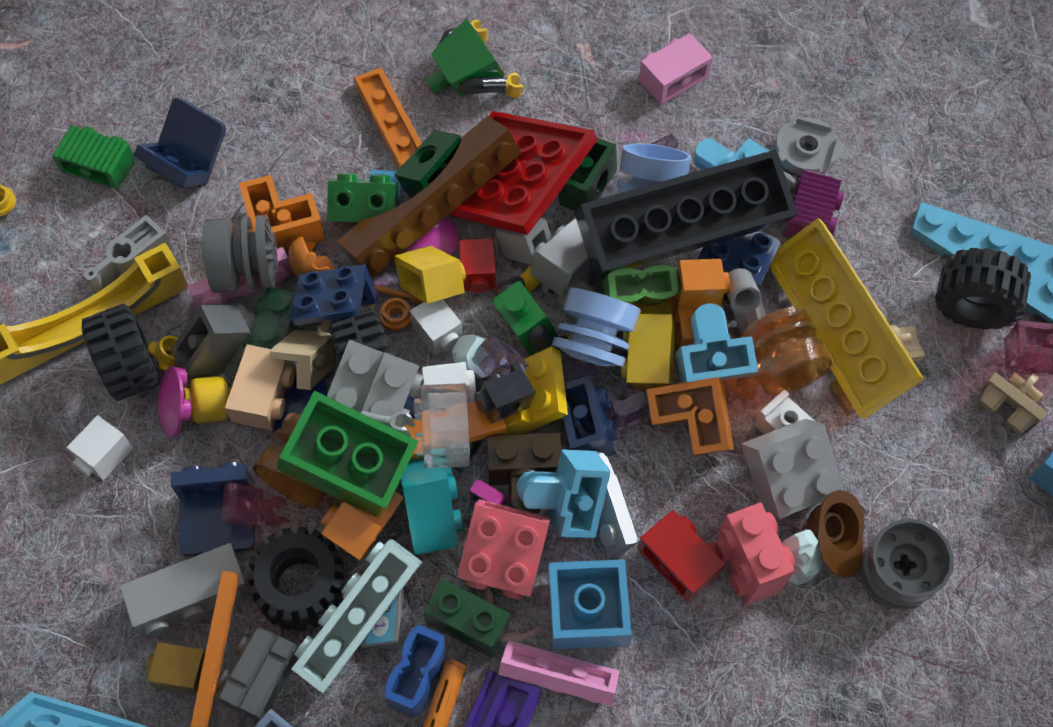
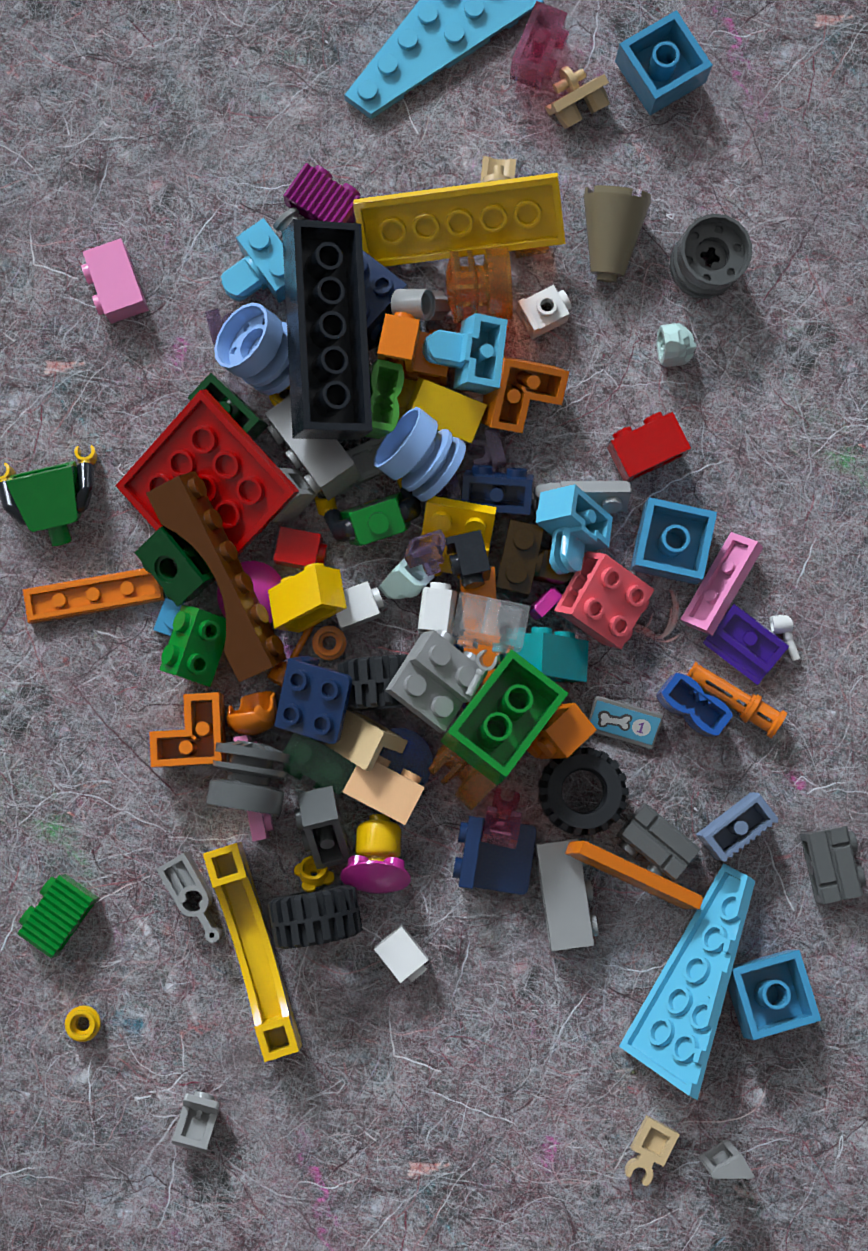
camera: 75 degrees left, 20 degrees up
dark blue bracket [134,98,226,188] -> none
pearl gold brick [145,642,205,696] -> none
light aqua brick [292,539,422,693] -> none
dark green brick [424,579,510,659] -> none
coral brick [714,502,795,605] -> none
light grey brick [741,418,844,519] -> none
light grey plate [774,117,840,176] -> none
reddish brown piece [807,490,864,578] -> none
black tyre [935,248,1031,330] -> none
none -> dark tan cone [583,185,651,283]

